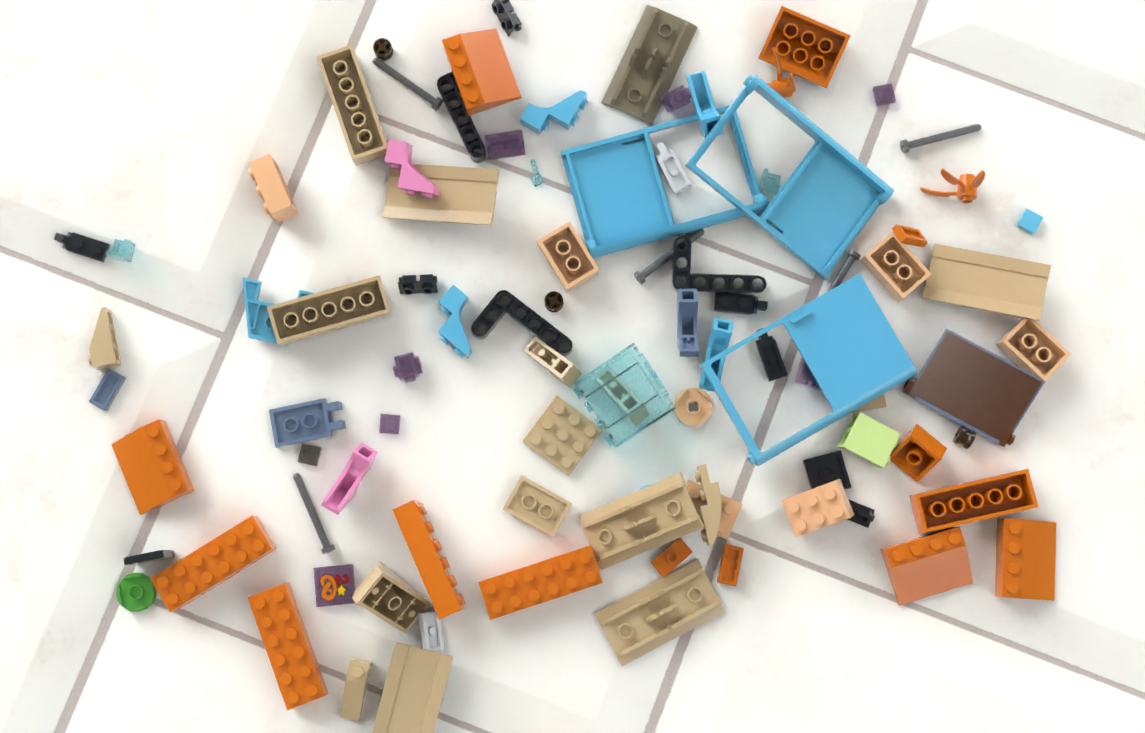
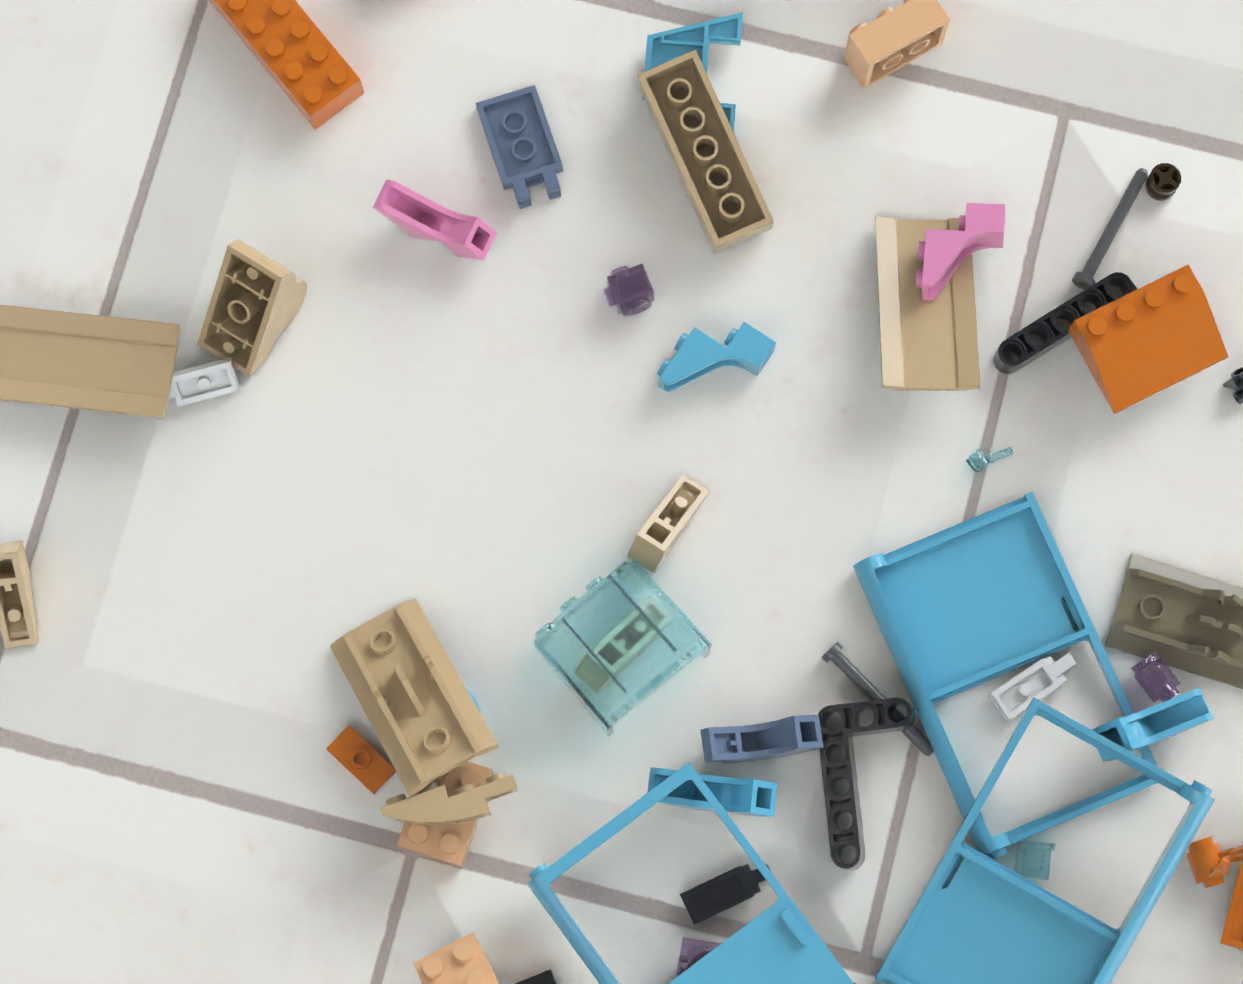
camera: 85 degrees right, 5 degrees down
orange brick [247,583,329,711] -> none
dark grey bar [293,473,336,554] -> none
clear smoke tile [297,443,322,467] -> none
clear purple tile [314,564,355,607] -> none
tan brick [316,44,388,166] -> none
tan slope [340,658,373,721] -> none
clear purple tile [379,414,401,435] -> none
orange brick [392,500,465,620] -> none
black hinge [398,274,438,295] -> none
black beam [471,290,573,356] -> none
orange brick [478,545,603,620] -> none
clear purple hinge [485,130,526,160] -> none
tan plate [503,475,572,538] -> none
medium azure arch [520,90,588,135] -> none
tan plate [522,396,603,476] -> none
light nougat brick [537,222,600,293] -> none
dark brown wheel [544,291,564,312] -> none
tan hinge [595,559,725,666] -> none
light nougat plate [674,388,712,427] -> none
black hinge [714,292,768,315] -> none
orange plate [716,544,744,586] -> none

